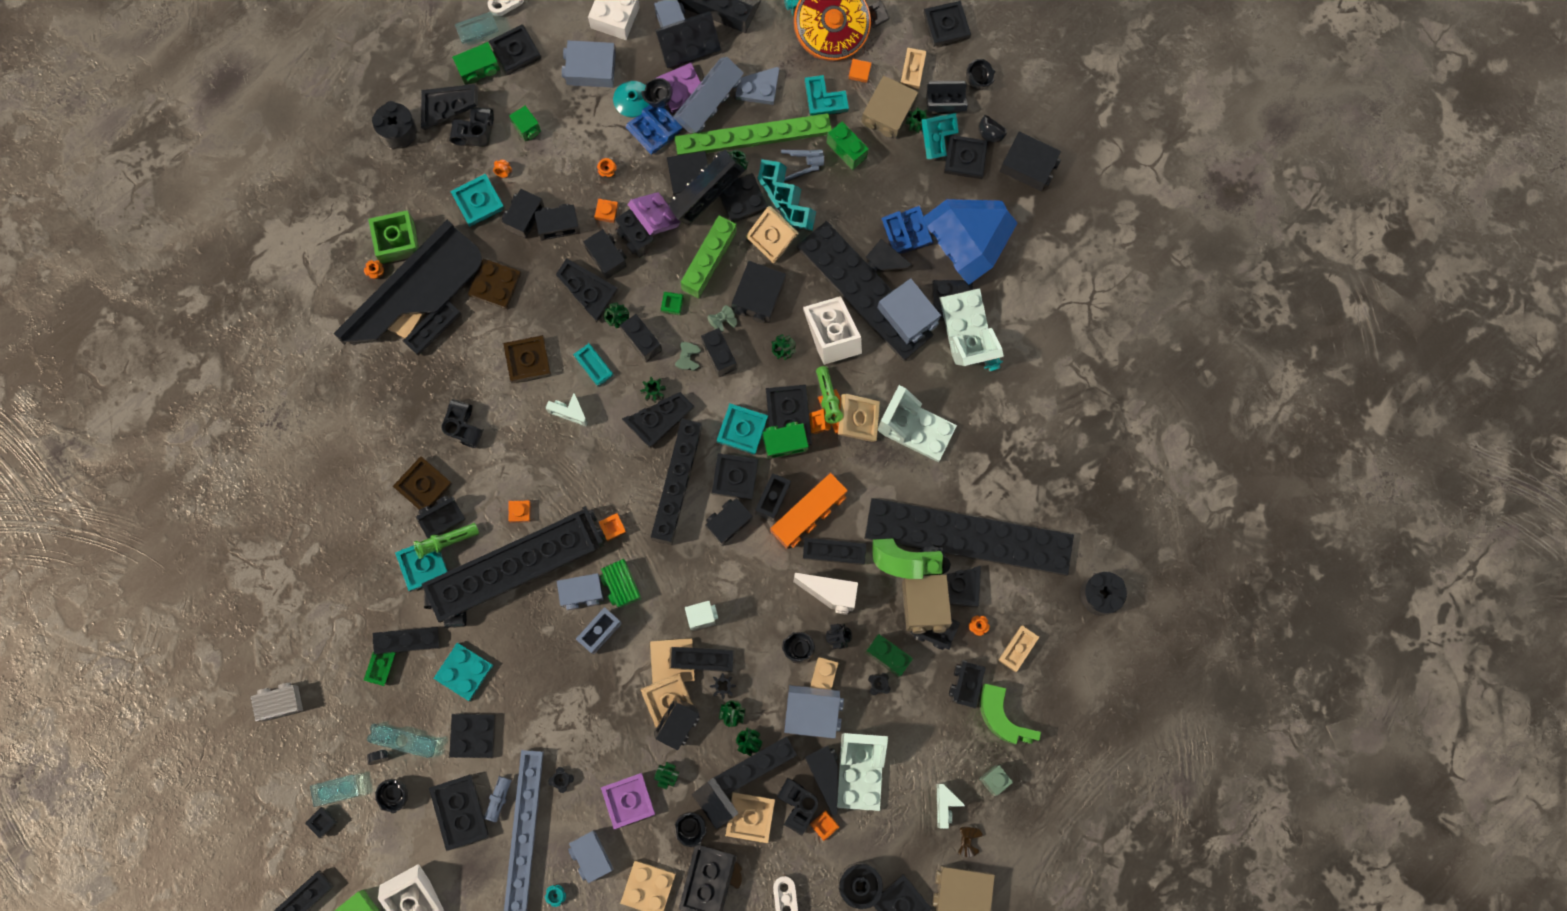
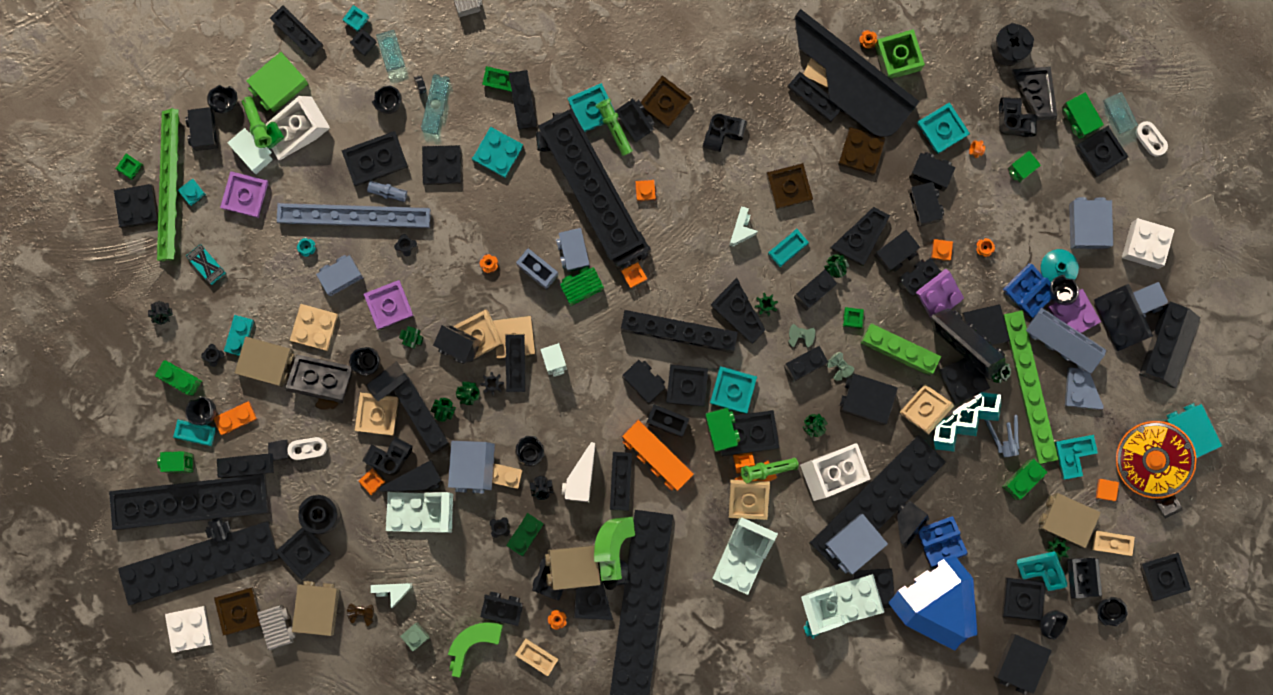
camera: 90 degrees right, 5 degrees up
none -> teal plate [342,5,369,32]
none -> orange plate [479,254,498,273]

